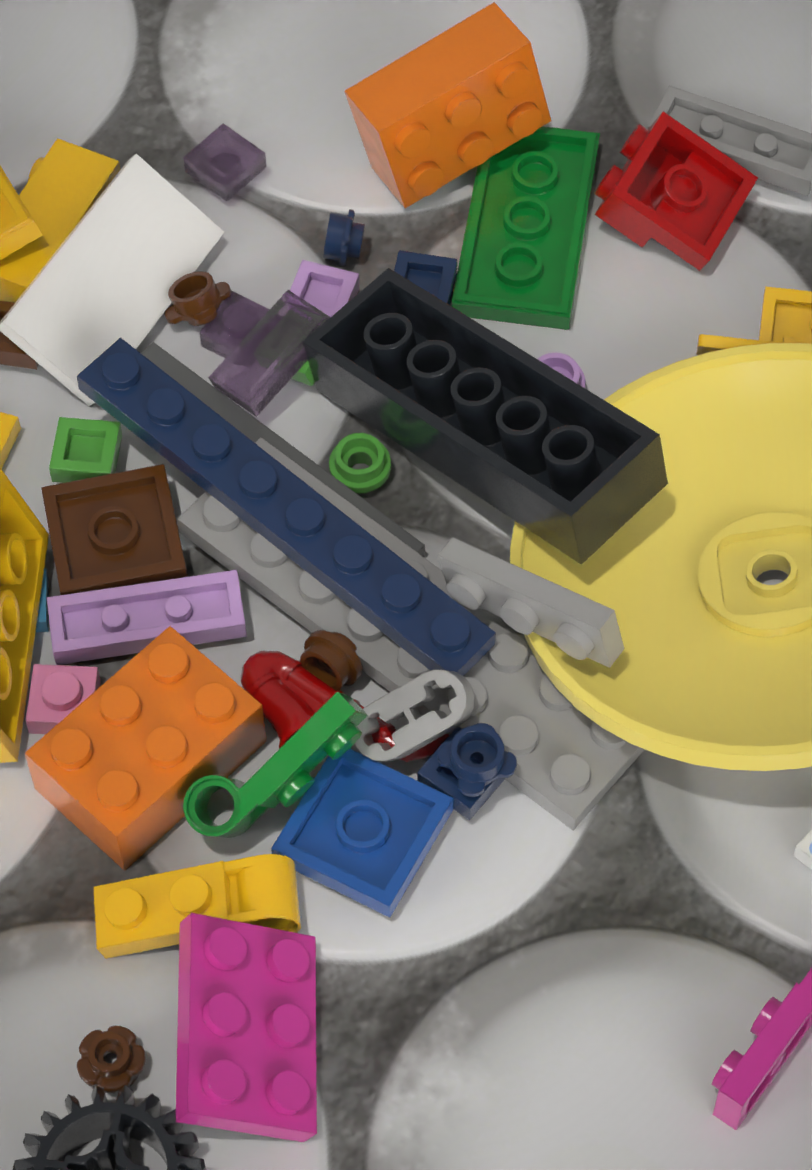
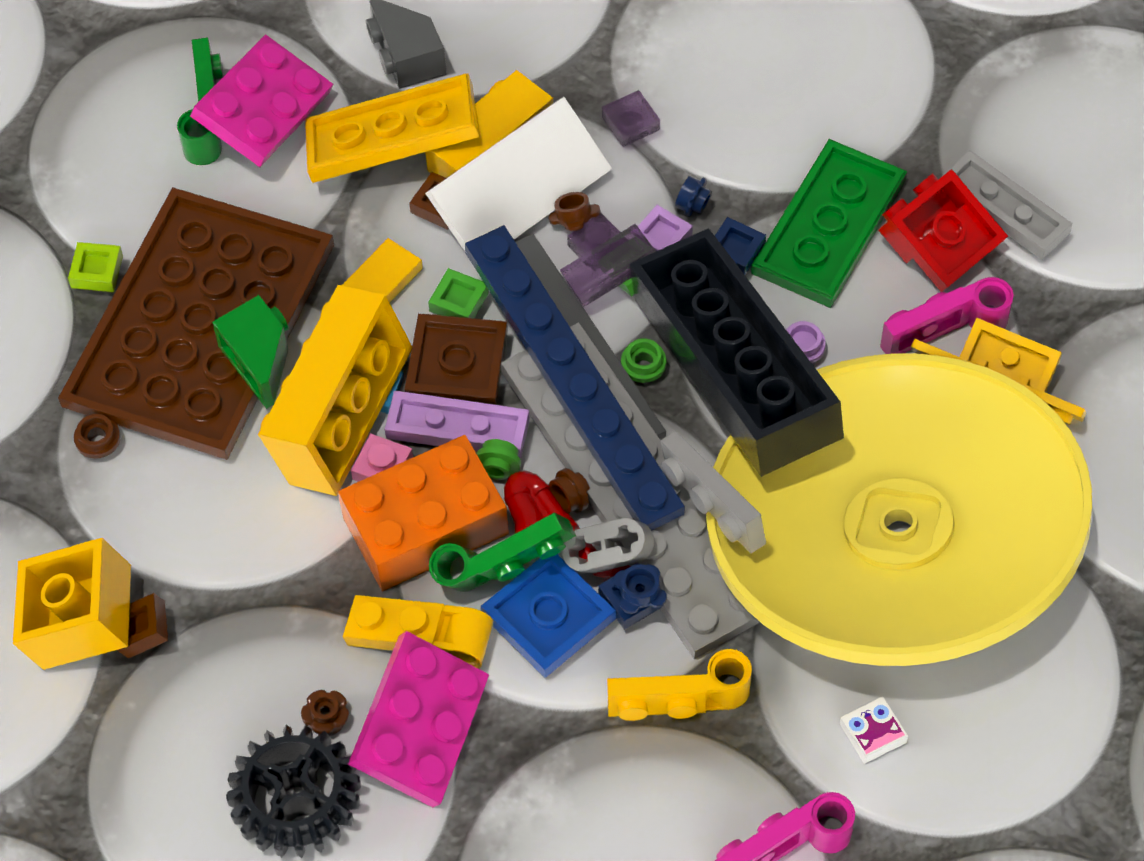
camera: 20 degrees right, 0 degrees up
orange brick [344,2,551,209] -> none
none -> bright green plate [476,439,521,480]
none -> yellow plate [607,649,752,721]
none -> dark pink plate [880,277,1014,354]

